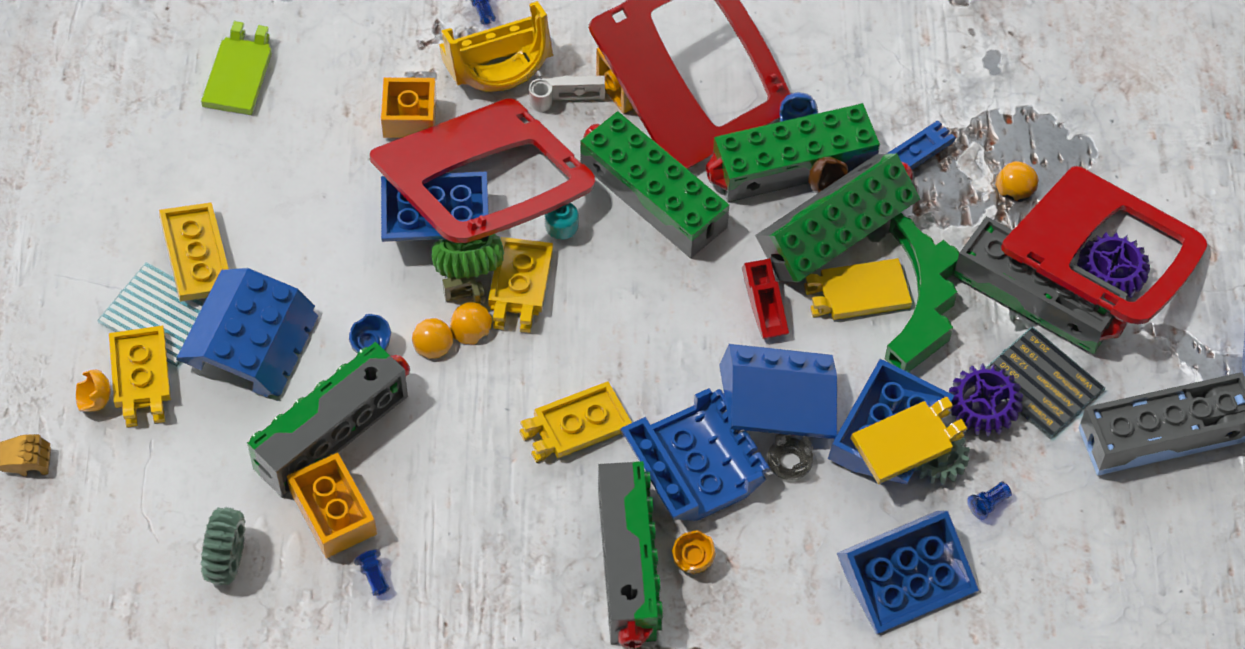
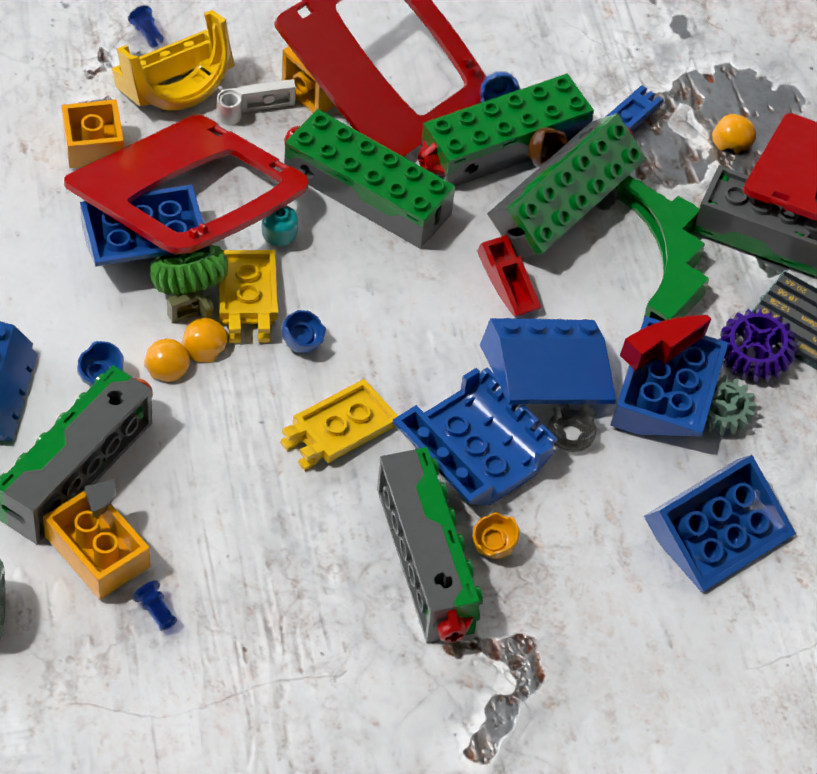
camera: 15 degrees left, 5 degrees down
yellow tile [804,258,912,320] -> none
yellow tile [851,397,967,484] -> none
clear blue pin [967,481,1012,520] -> none
none -> dark grey tile [84,479,116,518]
none -> blue hair [281,310,326,354]
none -> red slope [620,315,711,371]

